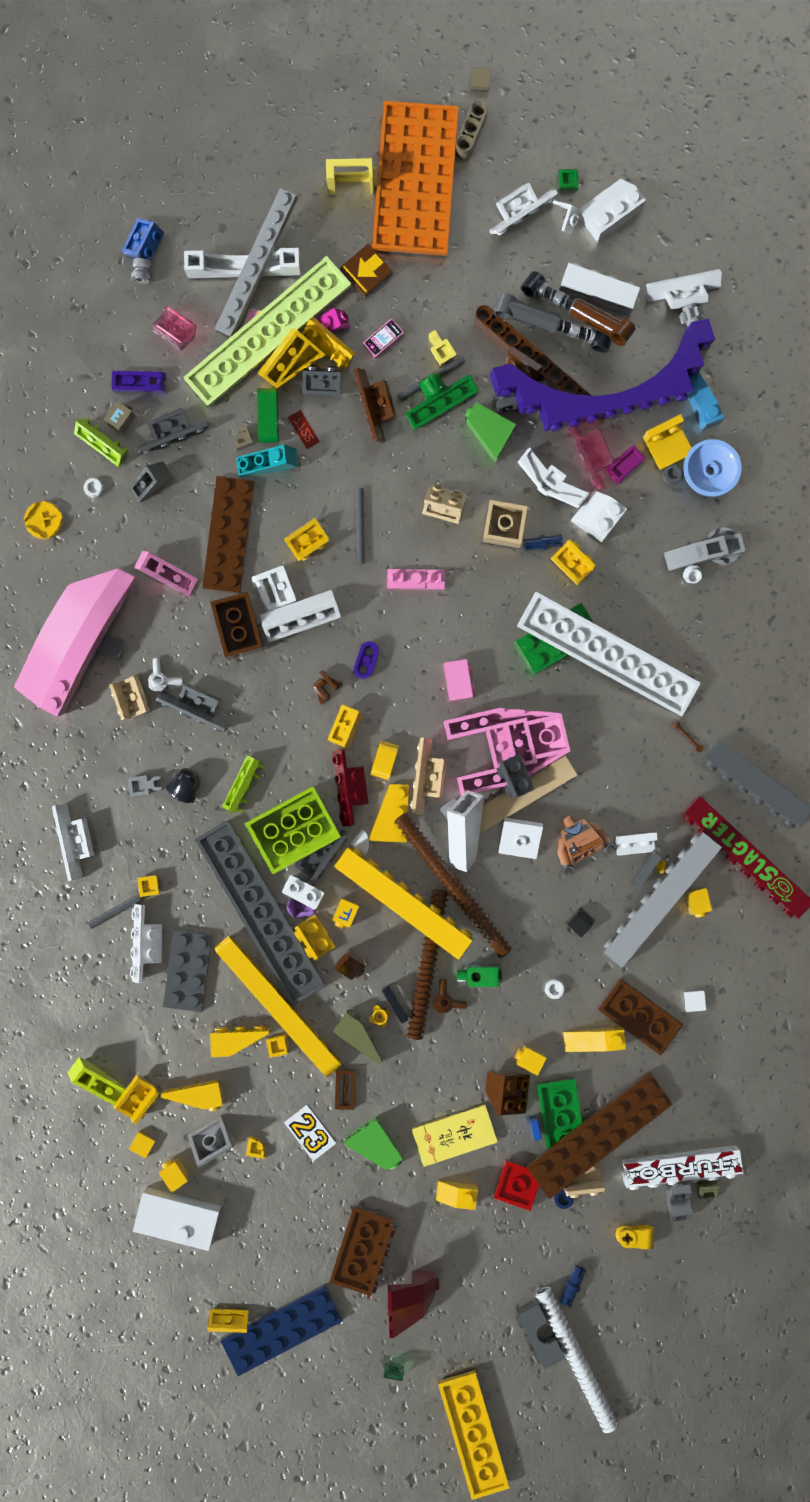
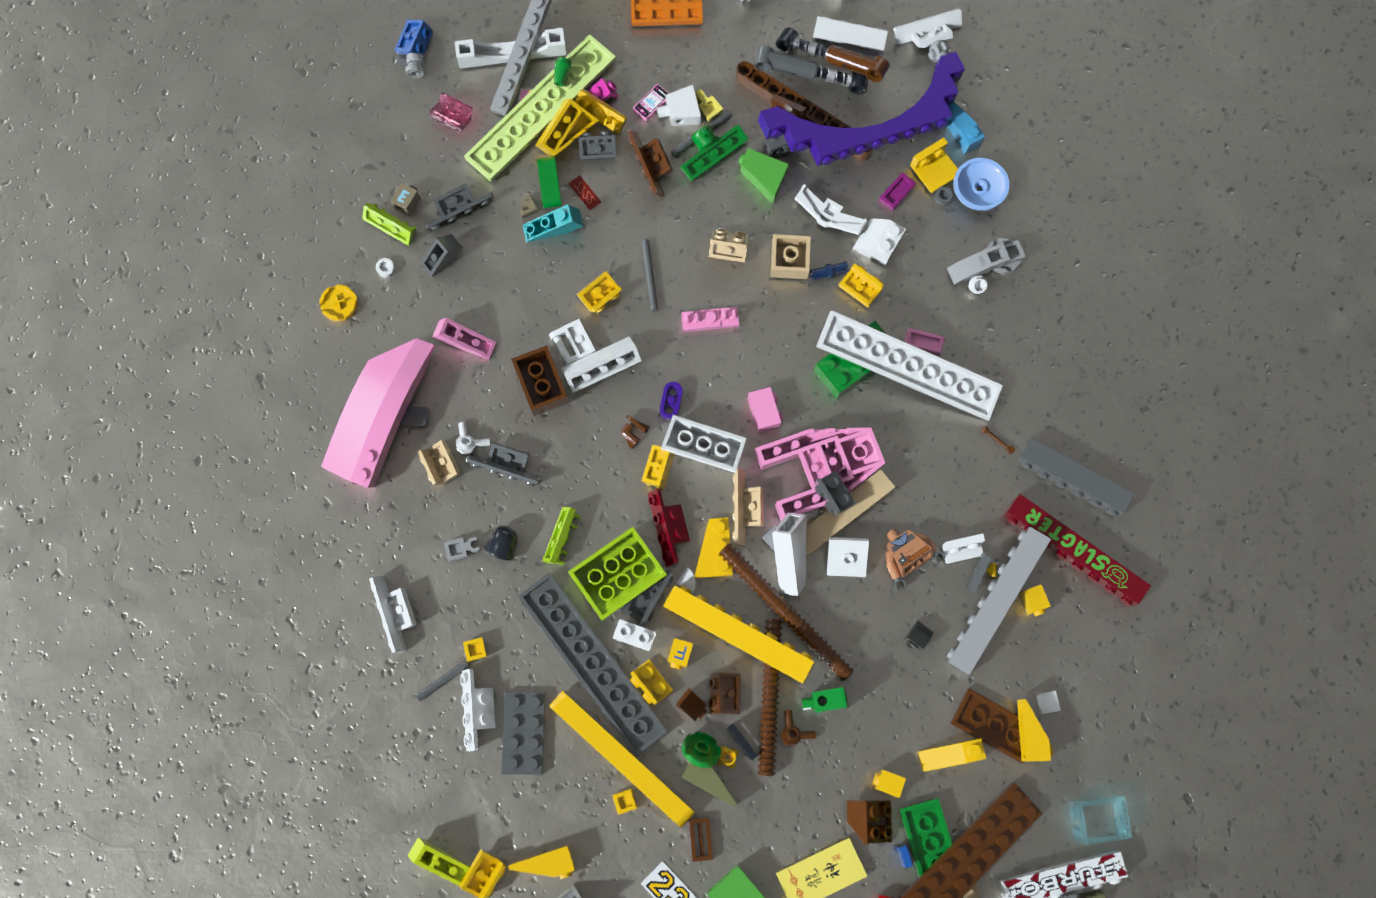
camera: 10 degrees left, 10 degrees down
dark purple plate [112,371,166,394] -> none
reddish brown plate [202,476,255,594] -> none
yellow slope [210,1025,271,1057] -> none
medium lavender plate [286,898,317,918] -> none
reddish brown tile [340,244,393,298] -> none
yellow beam [371,740,399,780] -> none
white tile [545,979,565,999] -> none
clear pink bracket [567,426,615,490] -> none
none -> green cone [554,57,572,87]
none -> white torso [657,85,701,126]
none -> white slope [661,415,747,473]
none -> green tile [682,732,721,768]
none -> reddish brown bracket [708,673,741,714]
none -> bright pink tile [905,328,945,356]
none -> yellow slope [1017,699,1053,762]
none -> clear light blue window [1069,796,1132,845]

